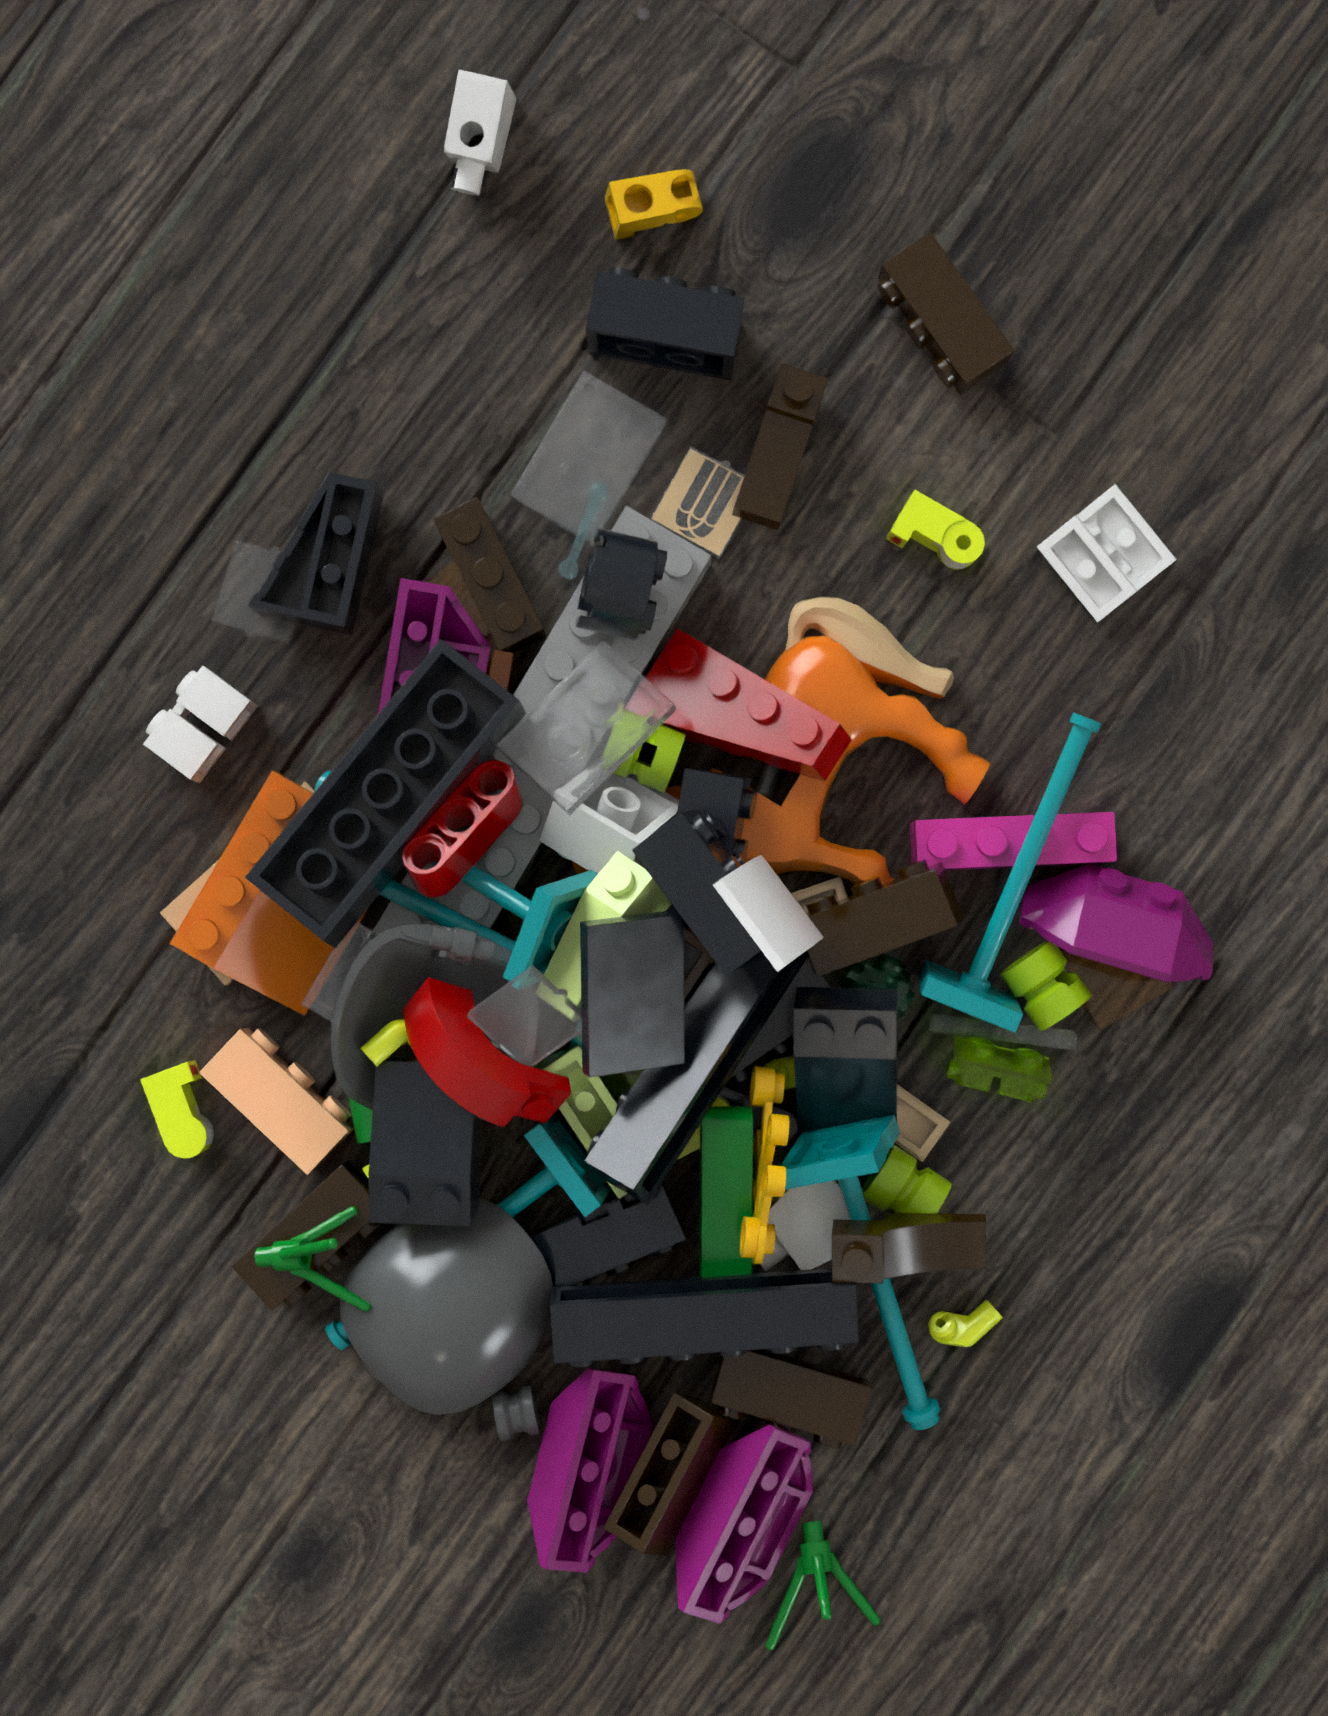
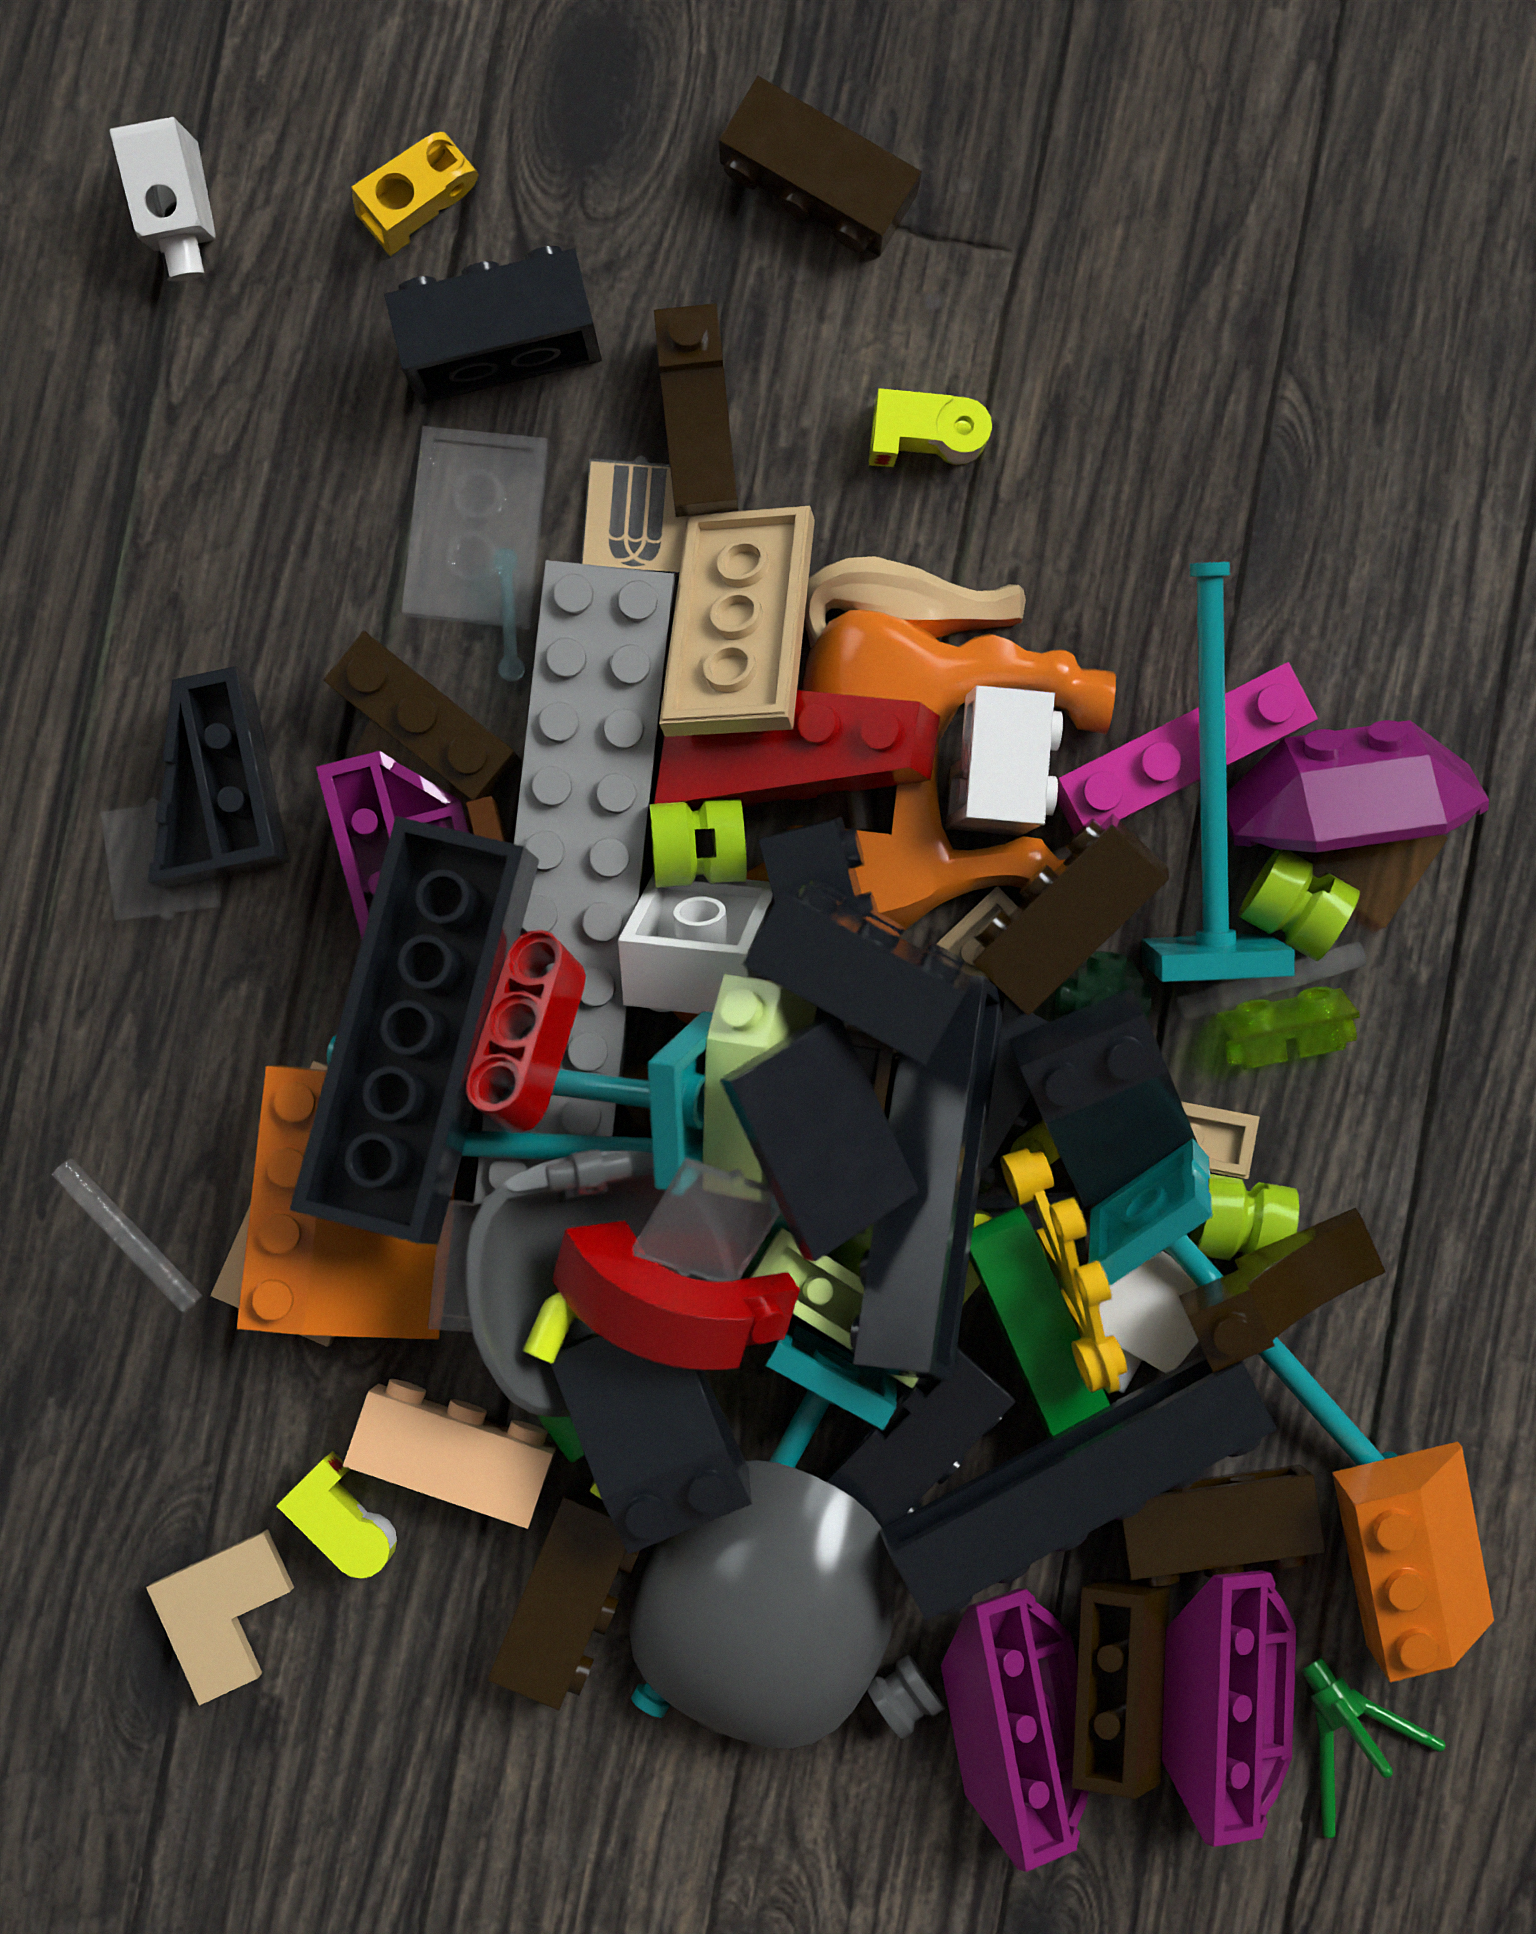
camera: 25 degrees left, 0 degrees up
white piece [143,666,258,783] -> none
green plant [255,1206,371,1312] -> none
clear tile [497,641,676,815] -> none
black brick [575,528,667,641] -> none
white slope [713,855,824,972] -> none
neon yellow arm [928,1299,1003,1347] -> none
white slope [1037,484,1177,622] -> none
none -> clear bar [52,1158,202,1314]
none -> tan tile [146,1529,294,1706]
none -> tan tile [659,506,815,737]
none -> white brick [945,686,1063,836]
none -> orange slope [1332,1441,1494,1683]

